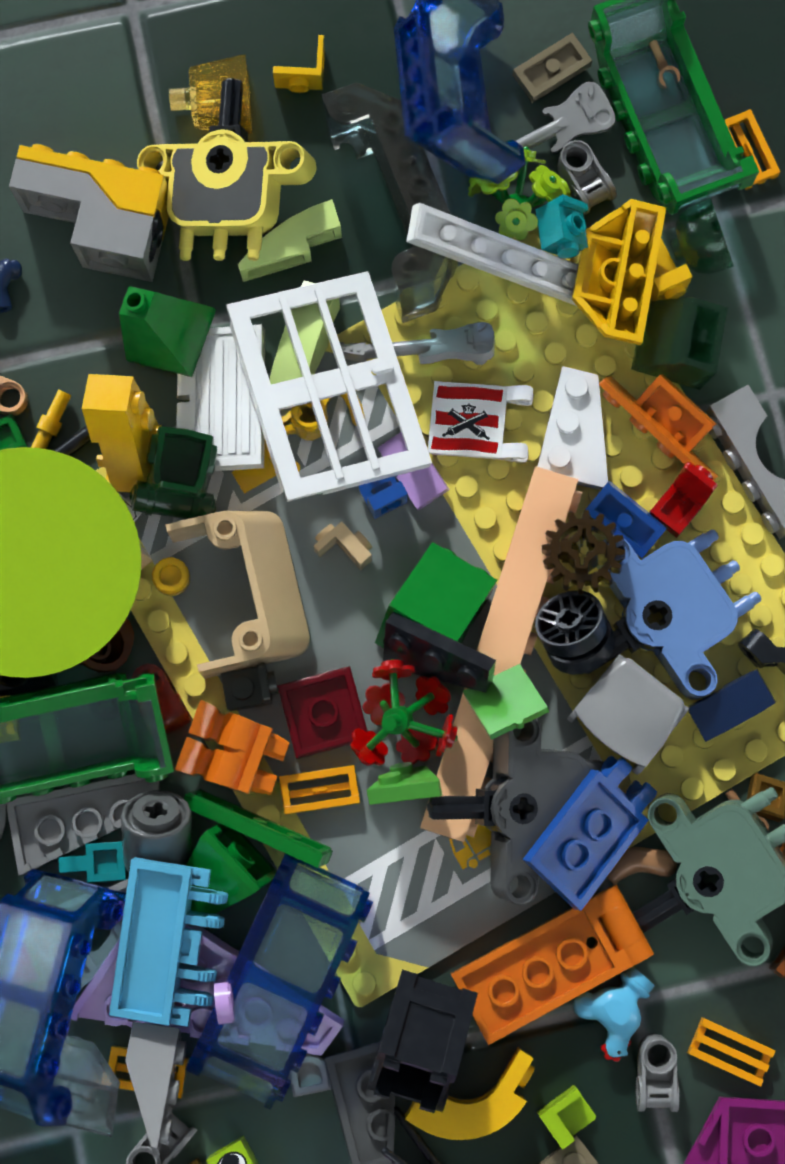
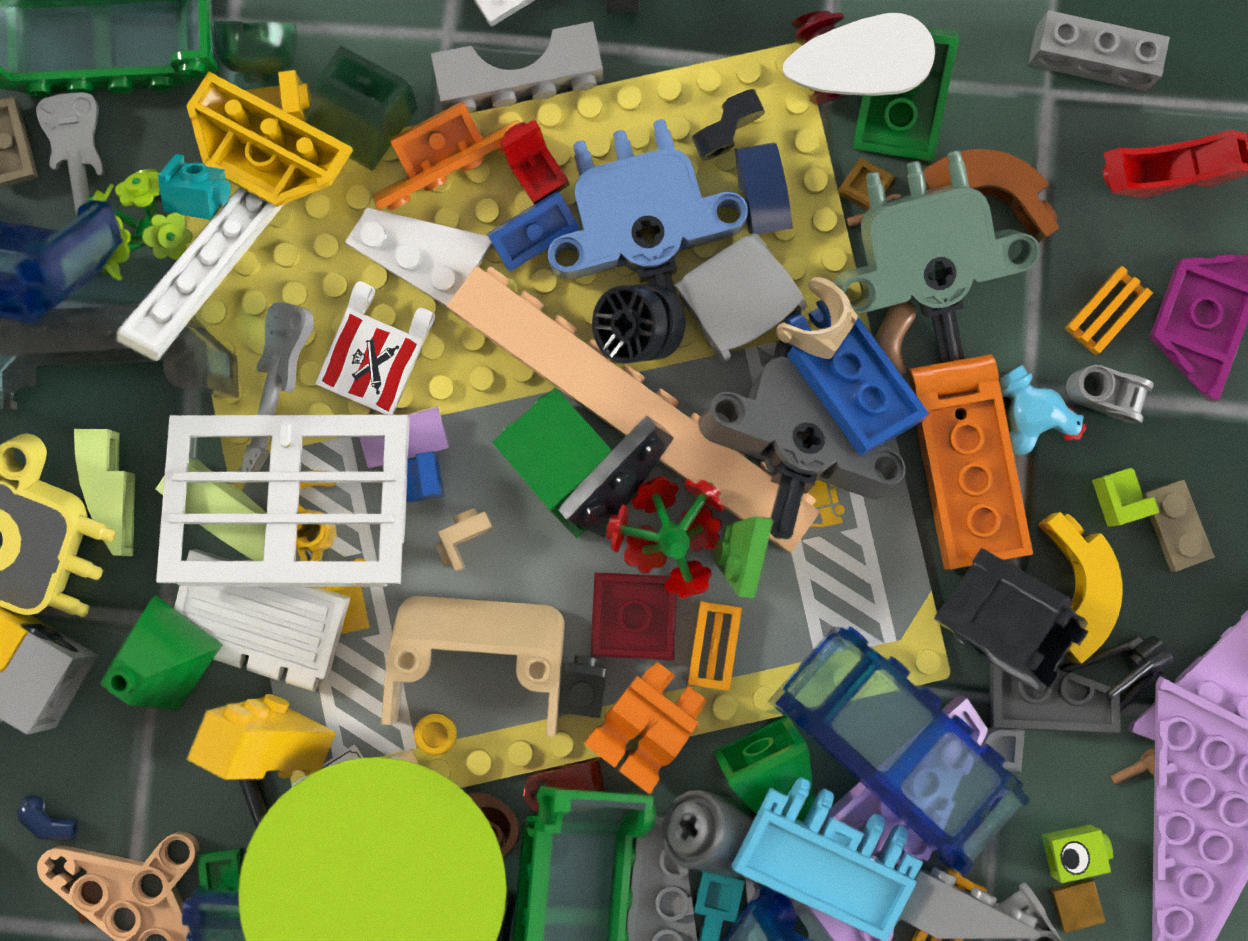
camera: 75 degrees left, 5 degrees up
yellow bar [31,389,71,449] -> none
dark green piece [129,426,217,520] -> none
green tile [184,789,333,868] -> none
lavender tile [214,982,235,1025] -> none
piece [463,664,549,740] -> none
dark brown gear [542,510,625,595] -> none
light grey piece [557,140,617,216] -> none
medium nougat hand [649,40,680,89] -> none
none -> tan helmet [776,277,858,359]

